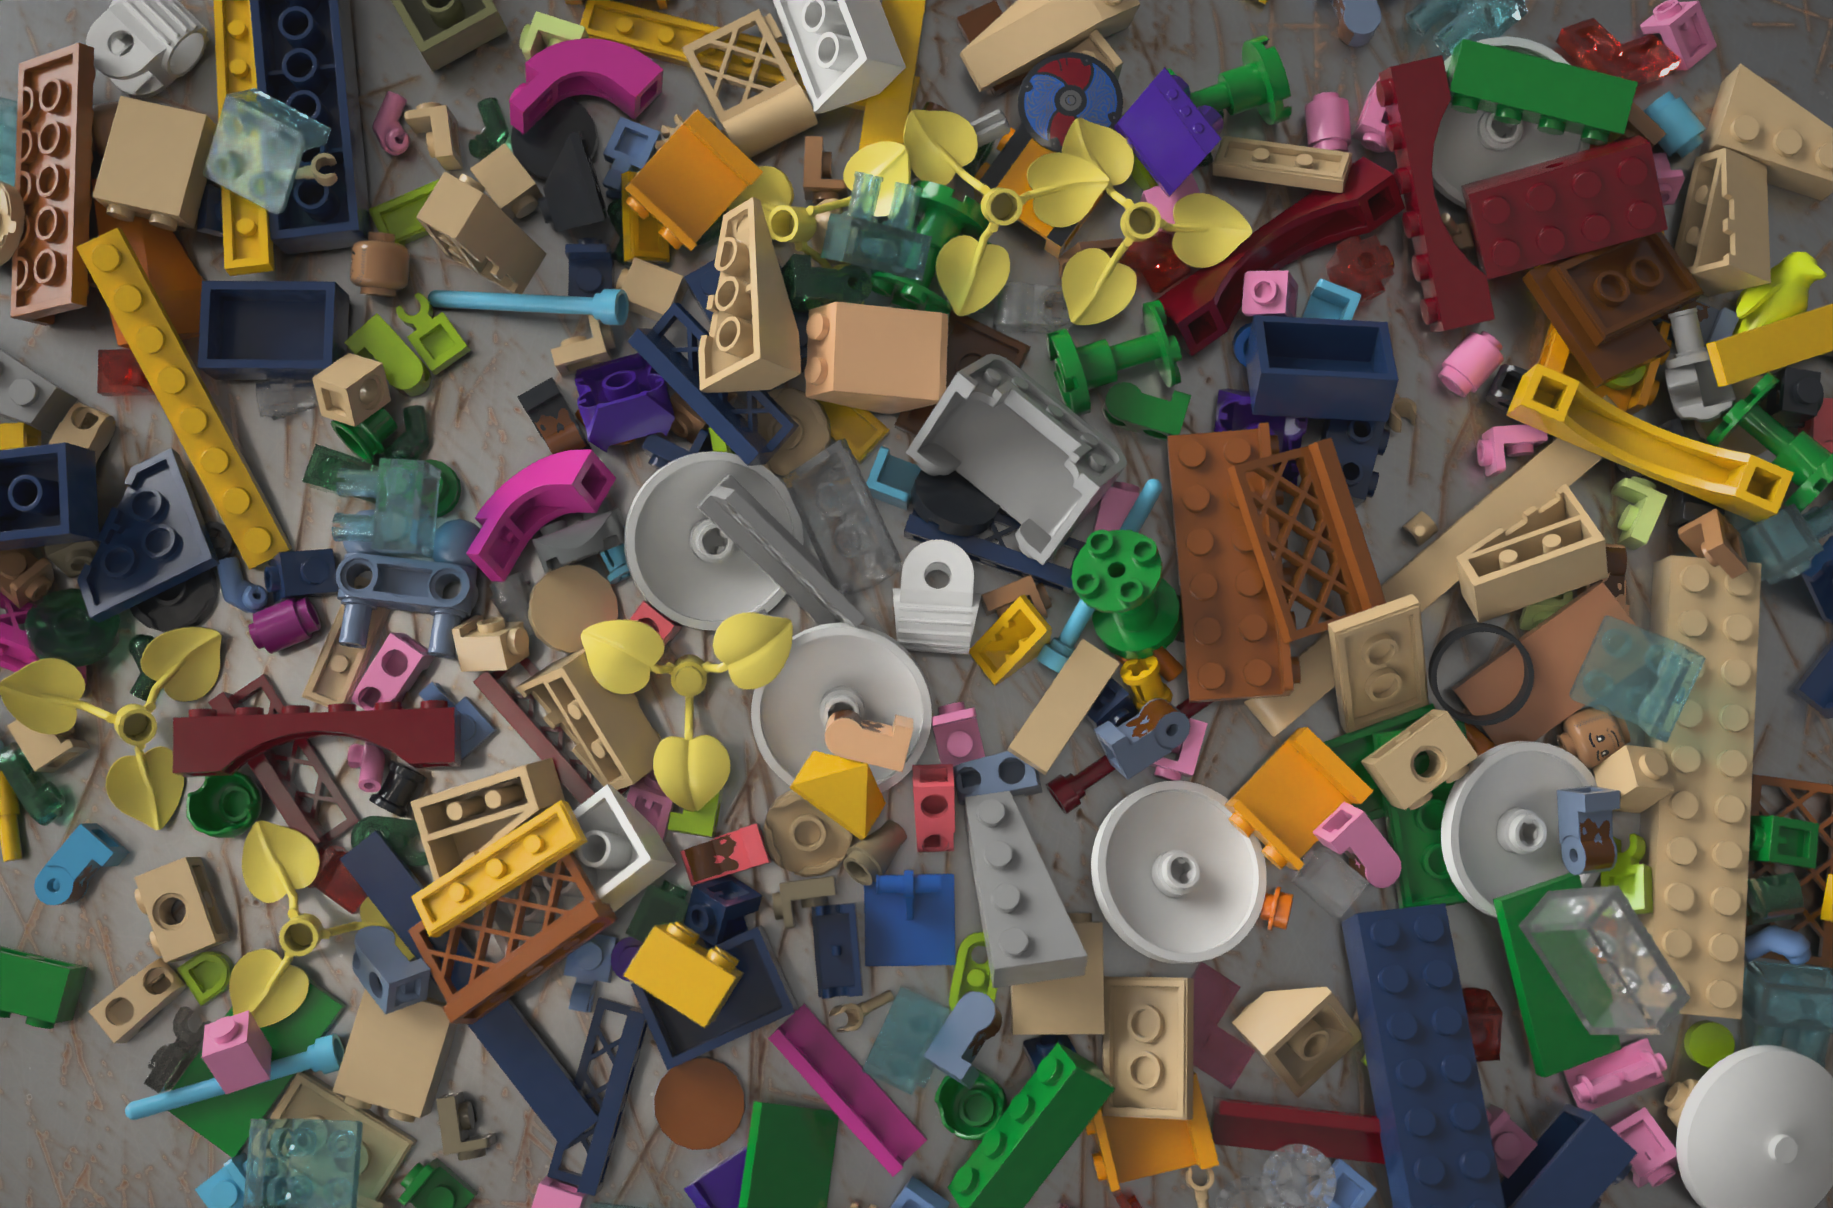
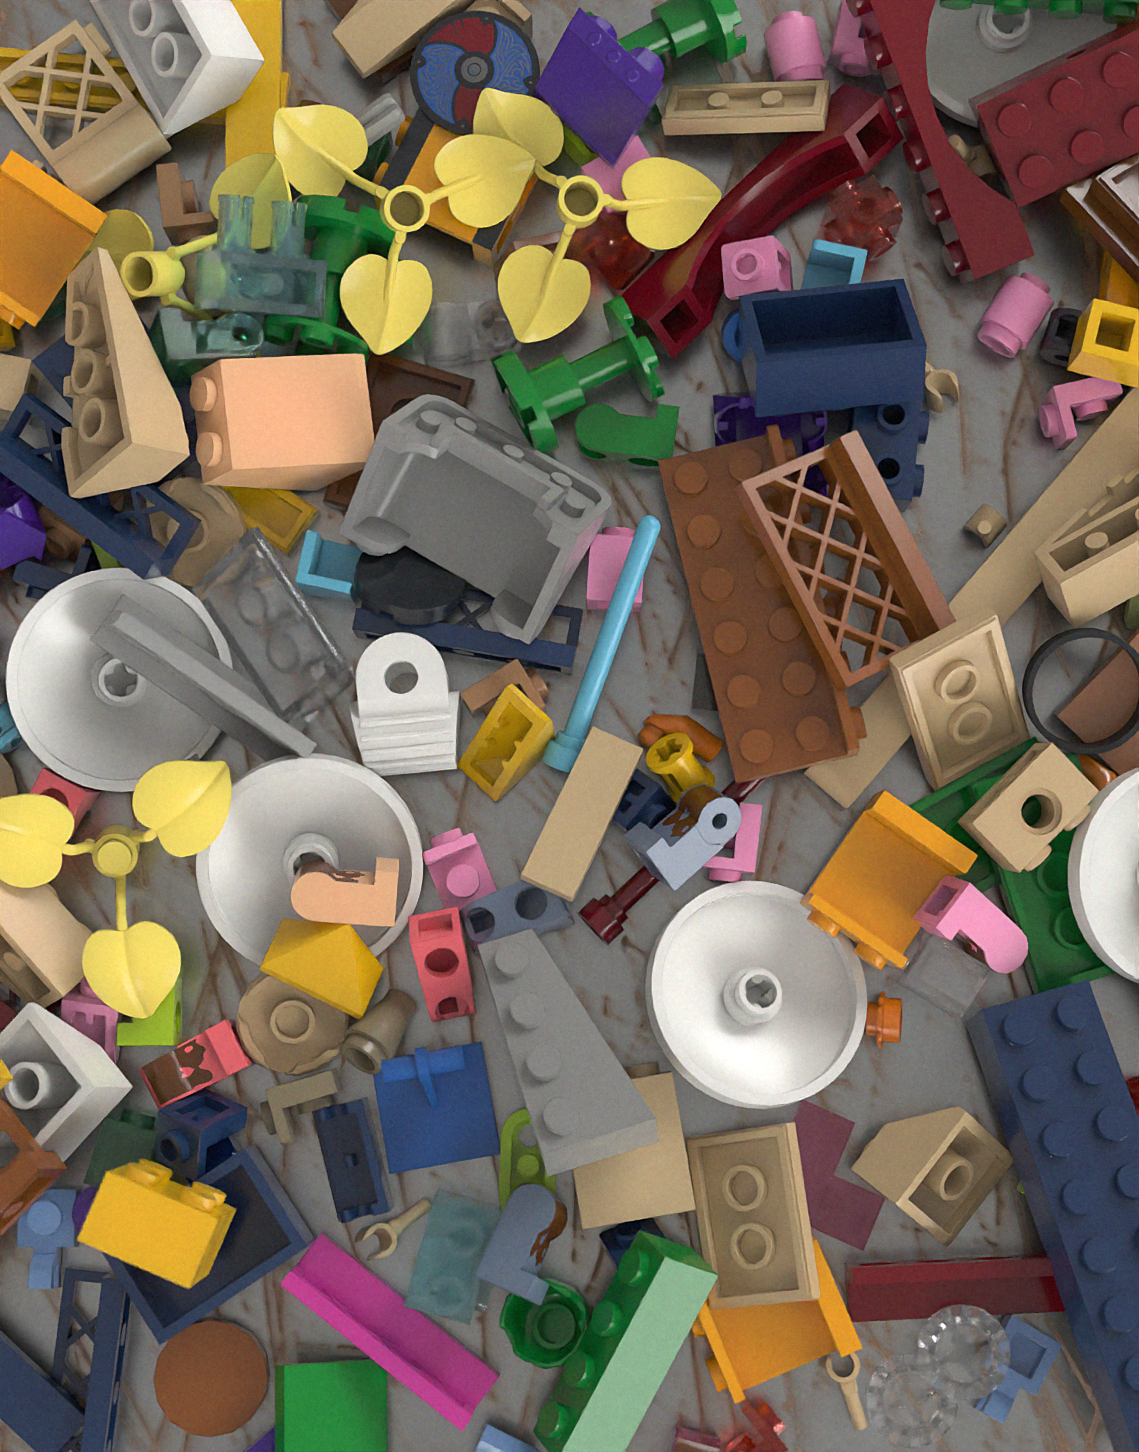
camera: 10 degrees left, 0 degrees up
green piece [1071,530,1182,659] -> none

